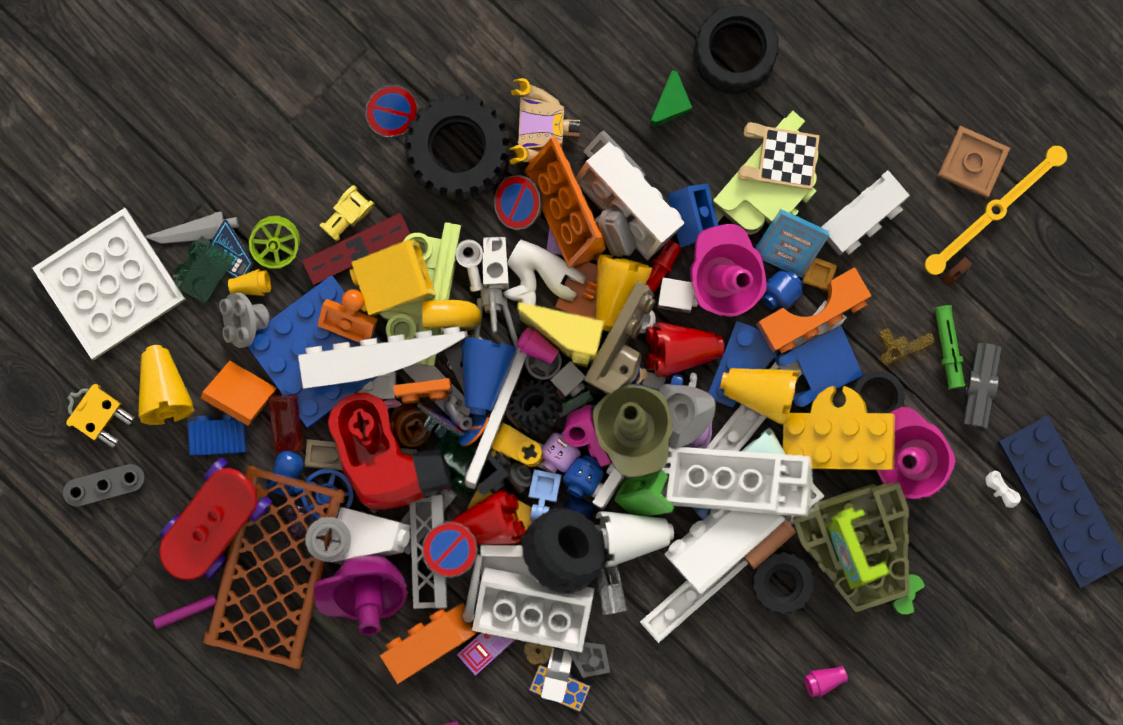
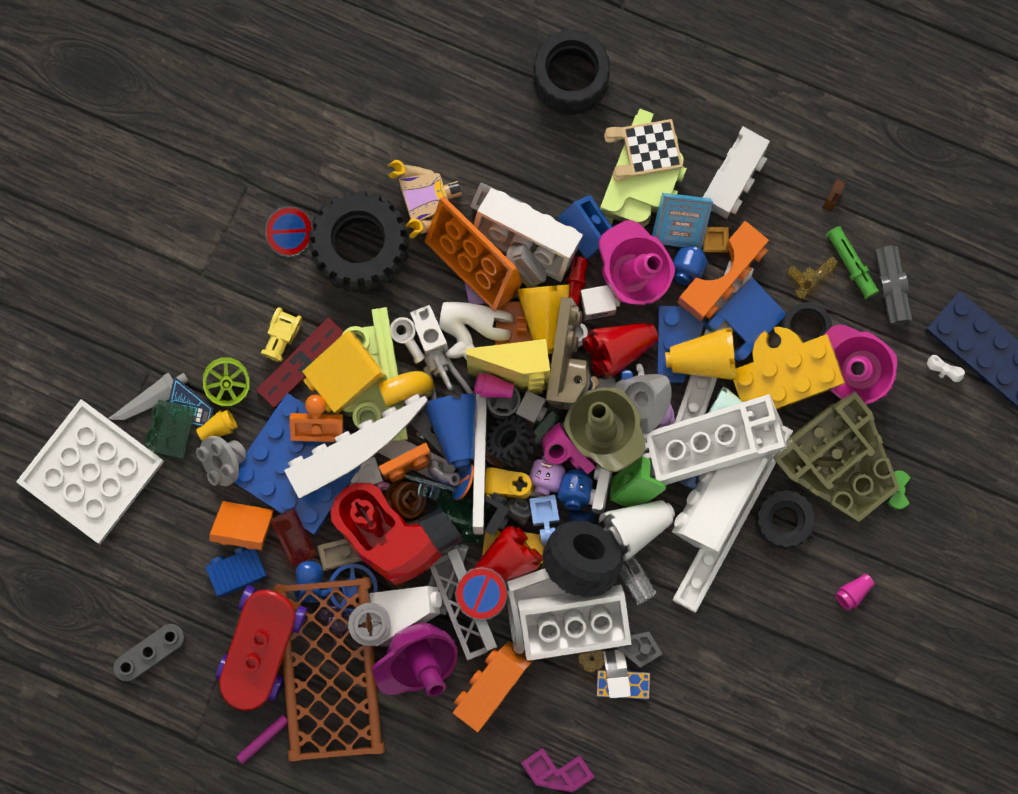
camera: 20 degrees left, 5 degrees down
yellow piece [67,384,134,448] -> none
yellow cone [138,345,194,425] -> none
medium lavender tile [457,632,515,676] -> none
piece [494,175,543,230] -> none
green slope [650,70,692,127] -> none
nougat pin [743,519,796,569] -> none
lime panel [826,508,889,590] -> none
yellow piece [924,146,1067,275] -> none
medium nougat tile [937,126,1010,199] -> none

